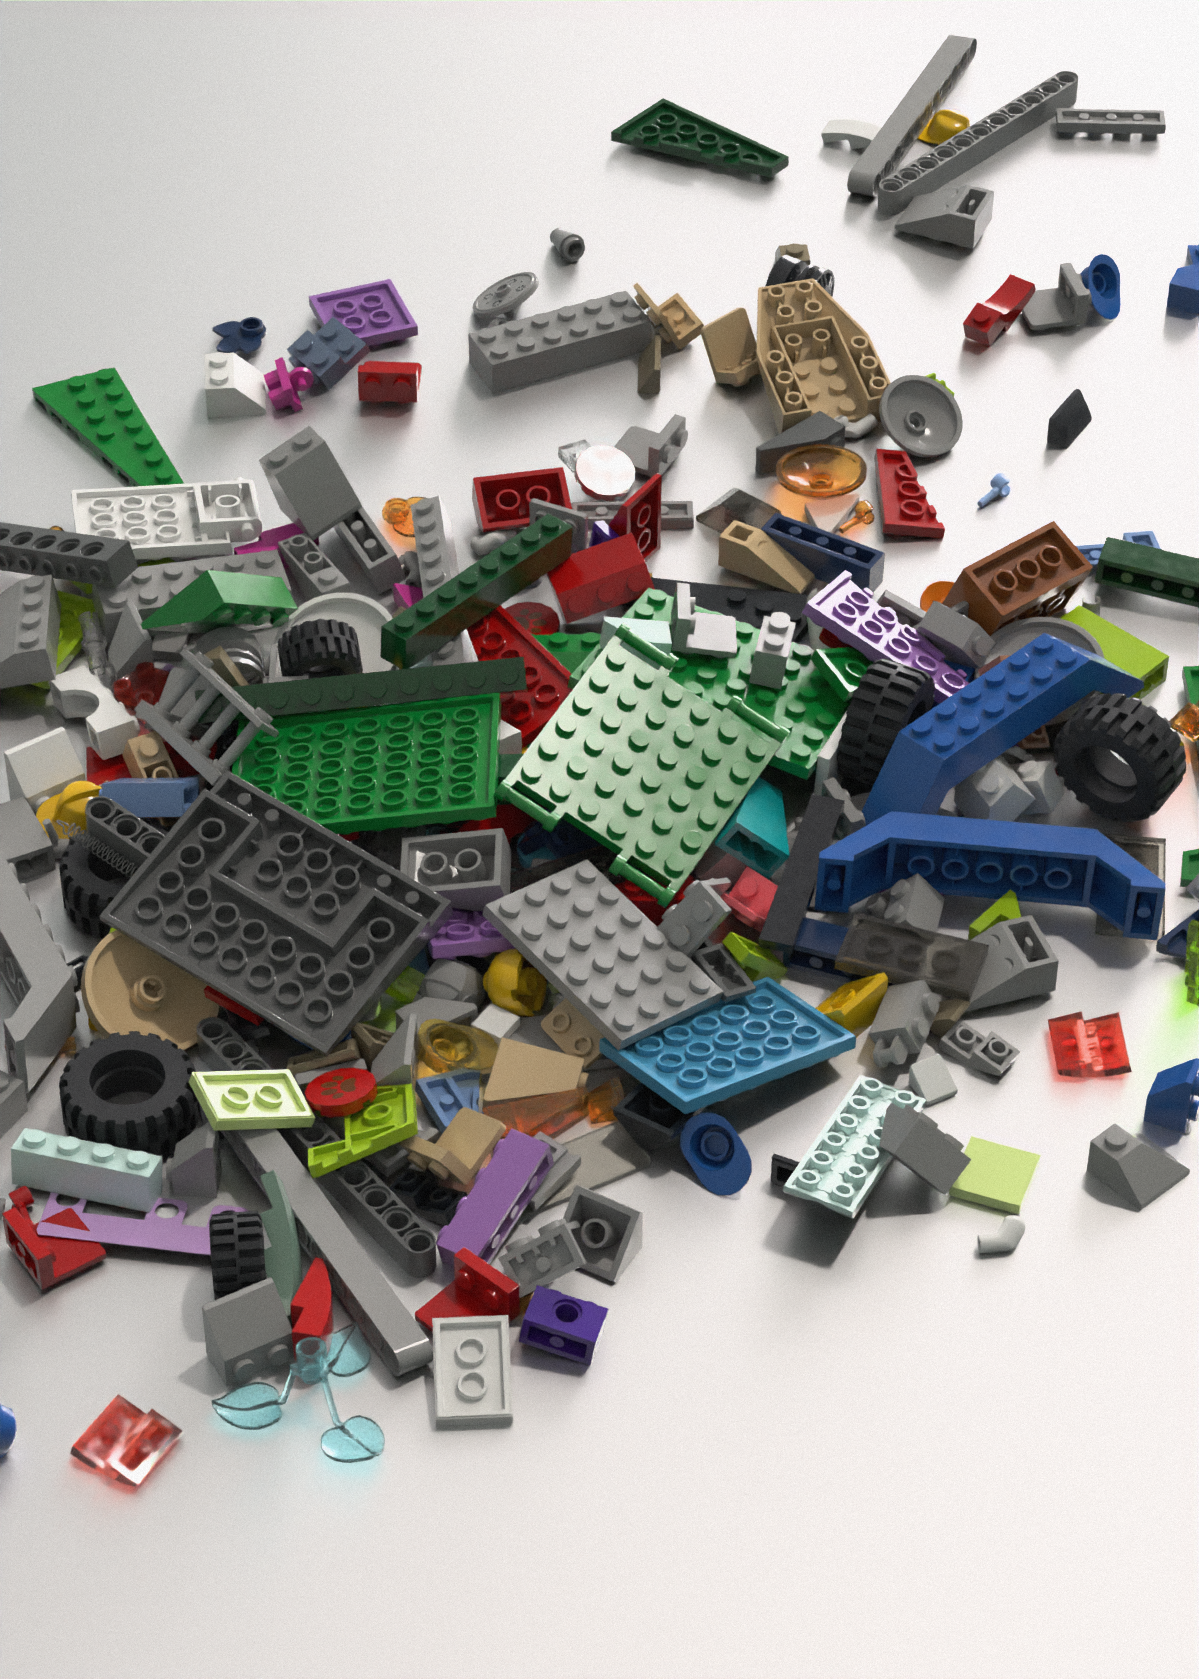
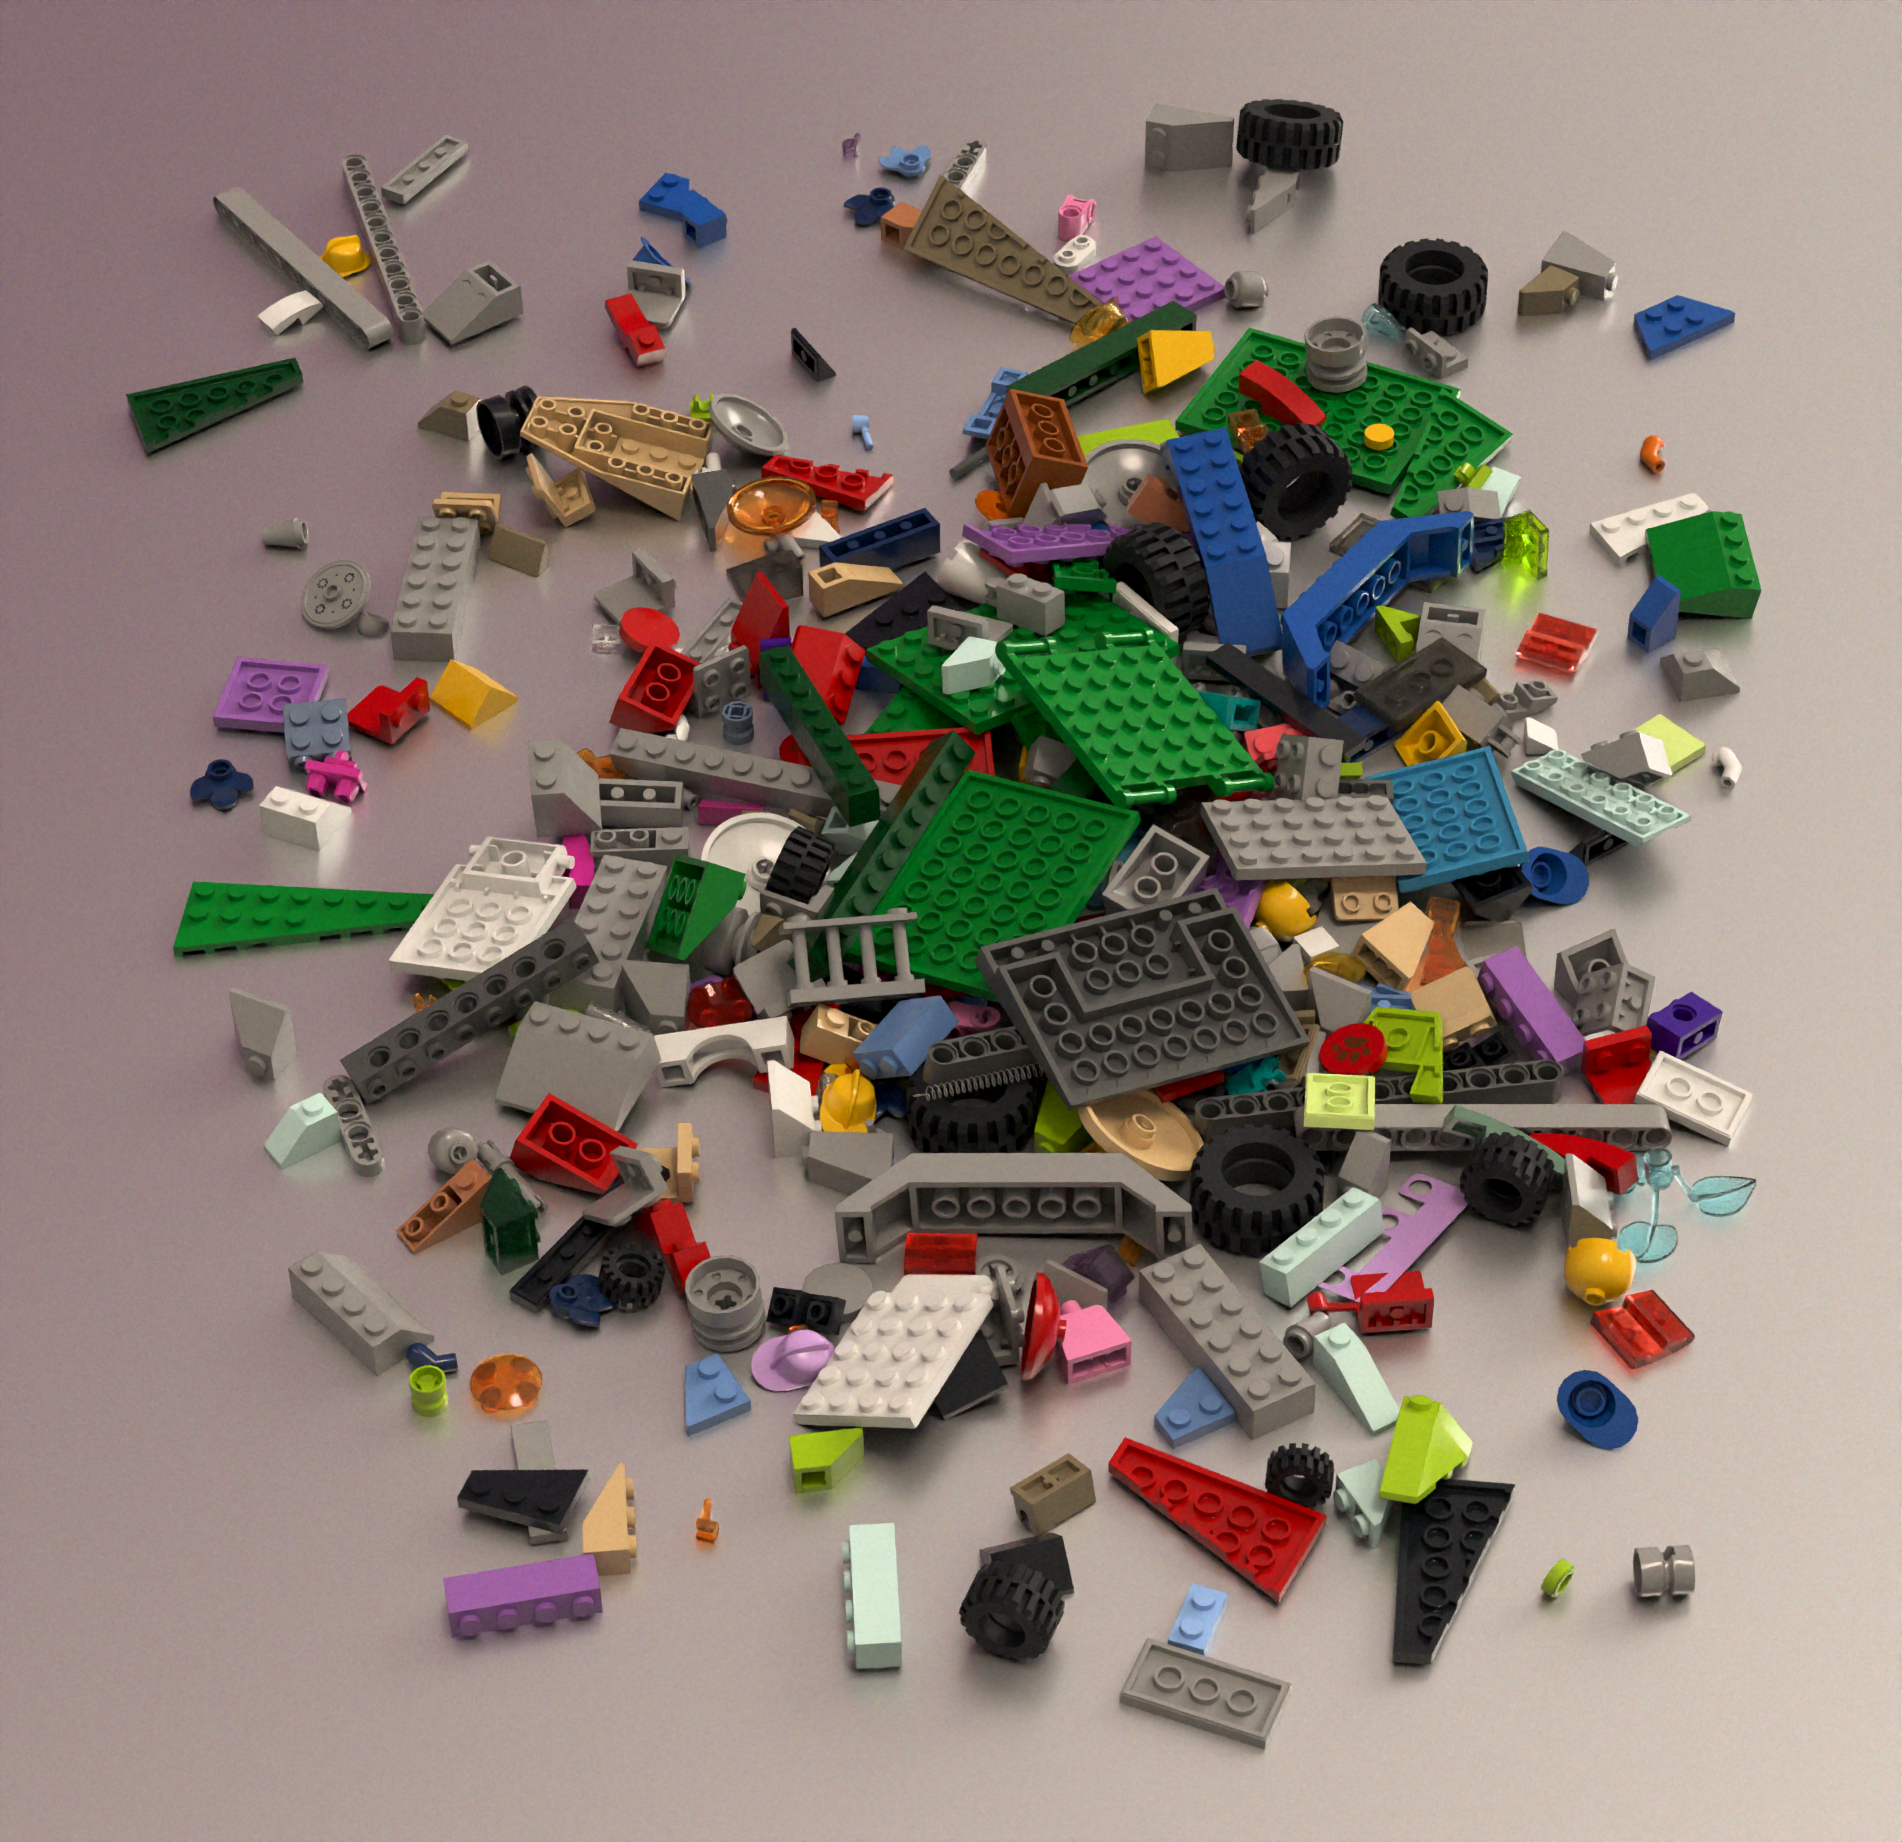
camera: 60 degrees left, 0 degrees up
none -> yellow slope [430,659,518,730]
none -> light grey arm [763,534,805,564]
none -> teal plate [1226,1056,1287,1095]
none -> yellow cylinder [1564,1238,1637,1306]

